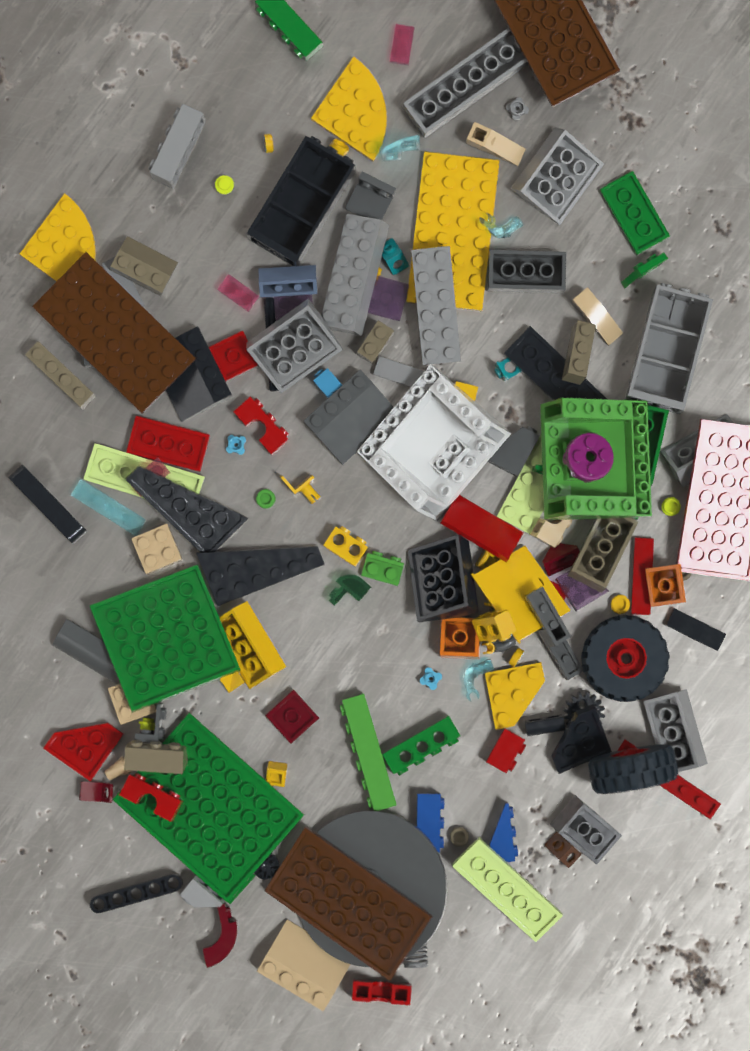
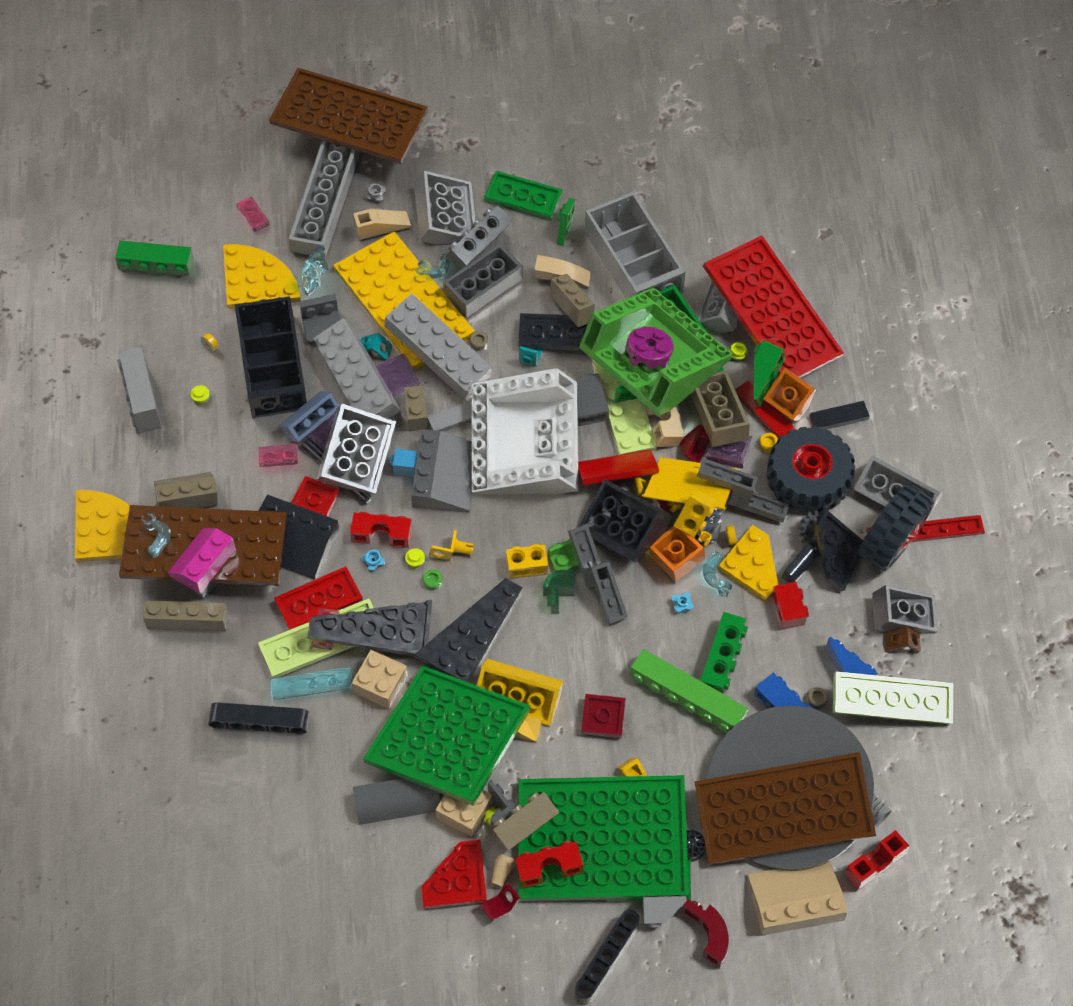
camera: 45 degrees left, 25 degrees down
none -> clear light blue piece [142,513,171,557]
none -> dark pink slope [168,528,236,594]
none -> neon yellow plate [405,548,425,568]
none -> brick [446,205,513,270]
none -> dark tan tile [470,332,488,351]
none -> dark grey bracket [568,524,628,624]
none -> green slope [754,340,786,407]

